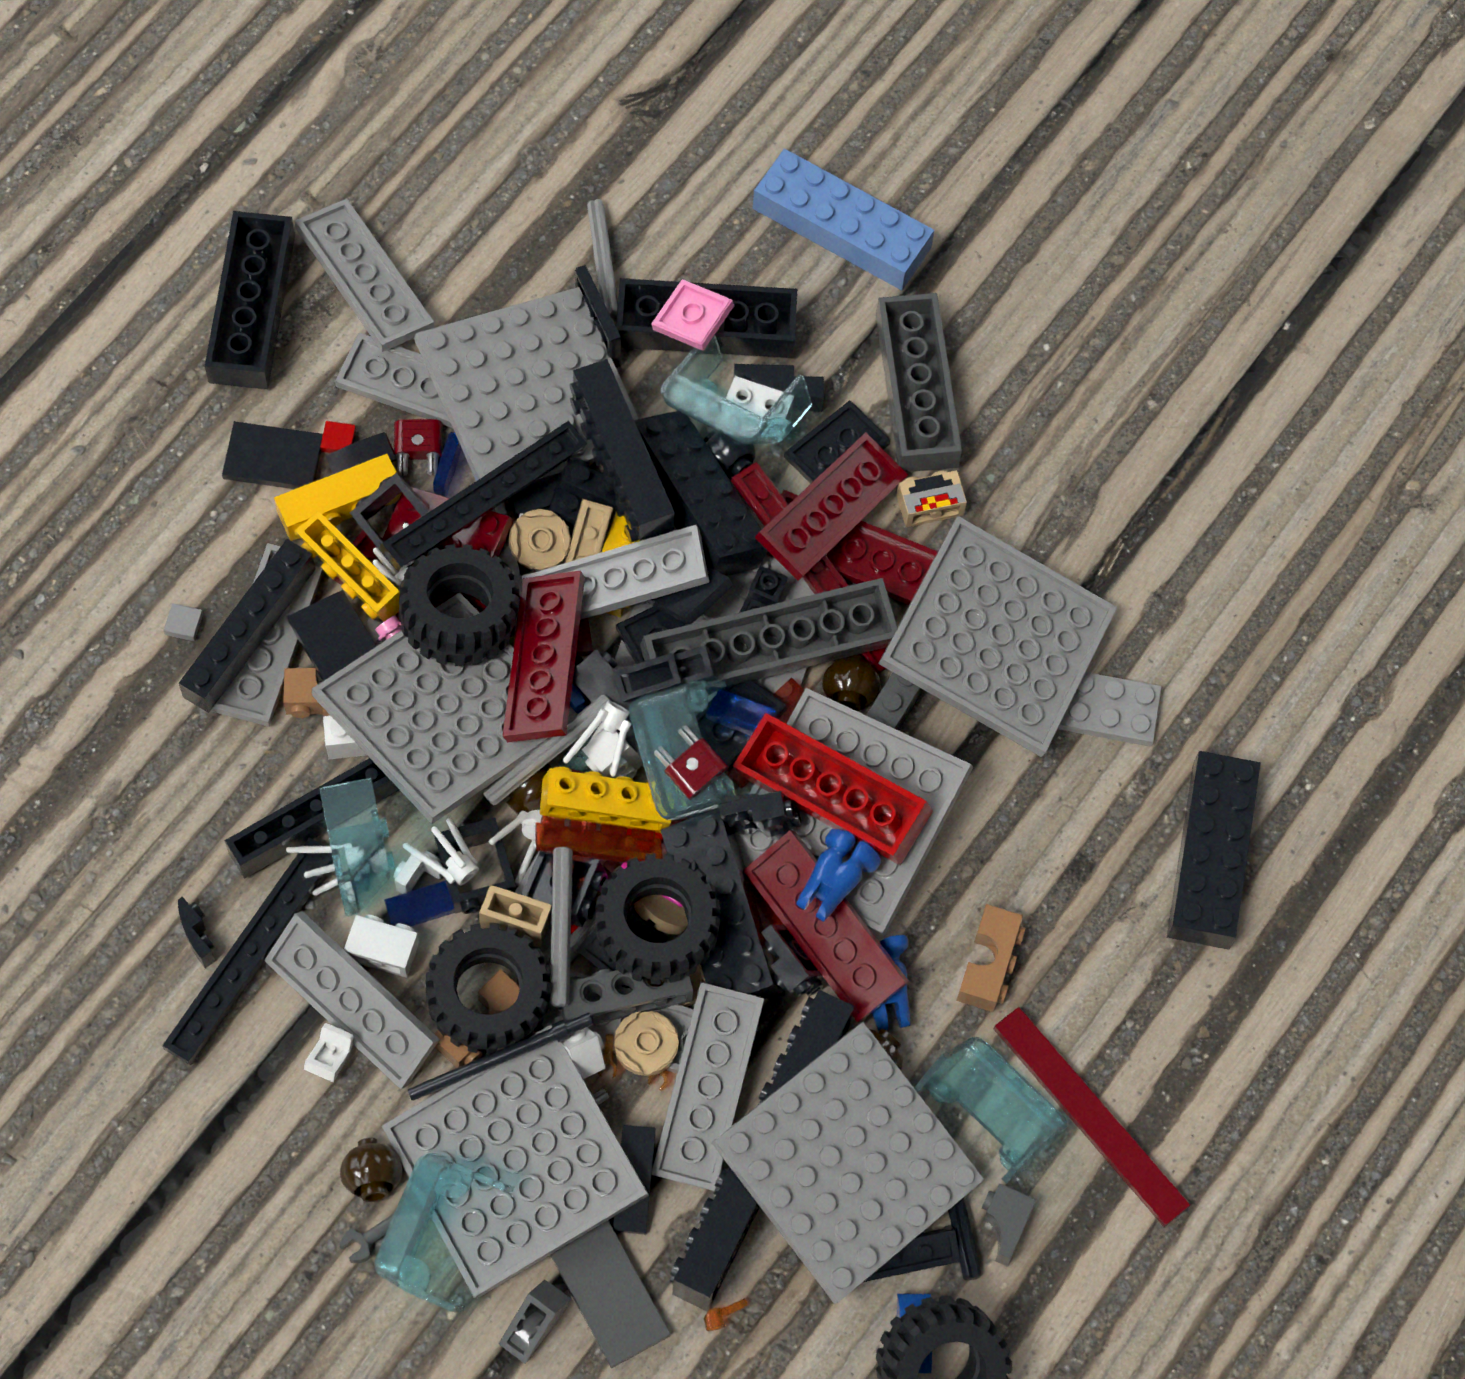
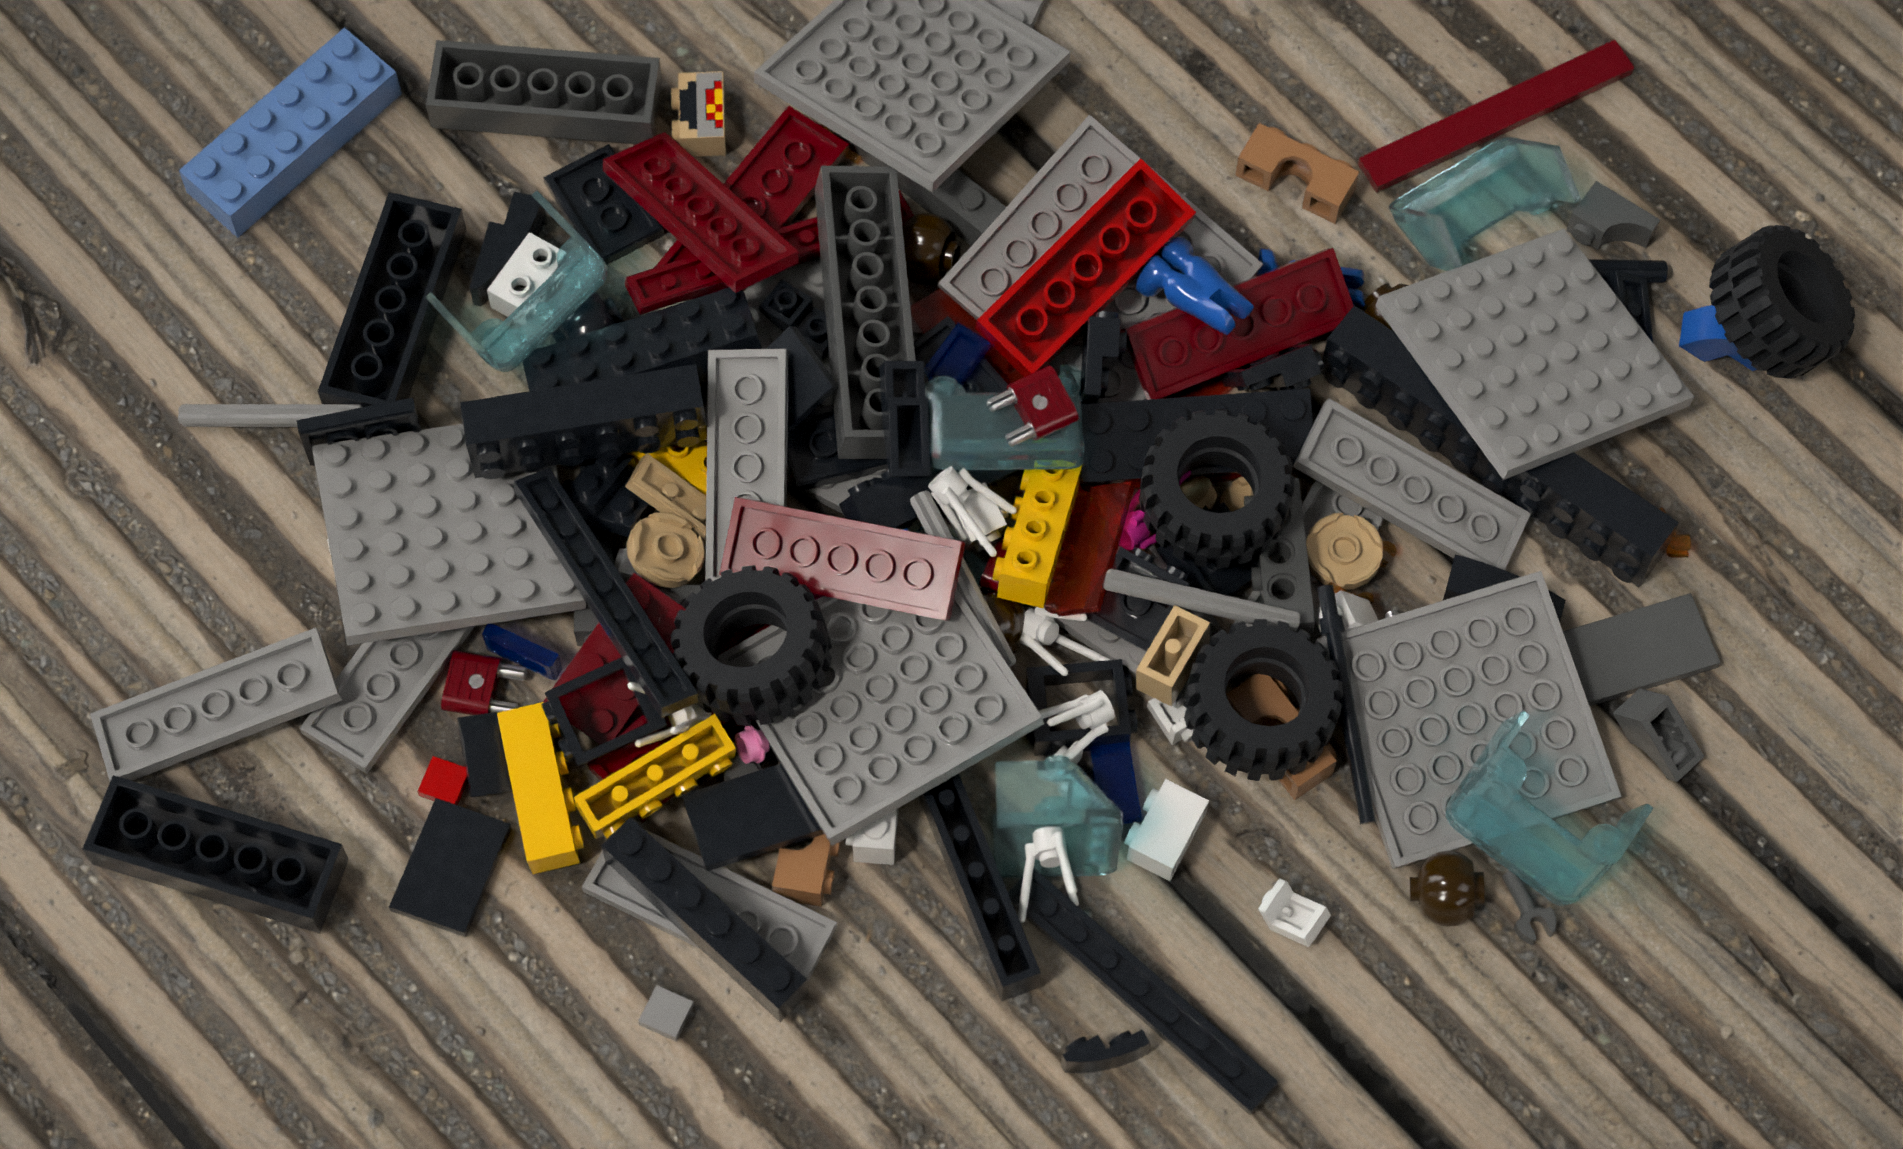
camera: 75 degrees left, 0 degrees up
light grey plate [264,911,440,1089] -> none
bright pink tile [651,279,734,351] -> none

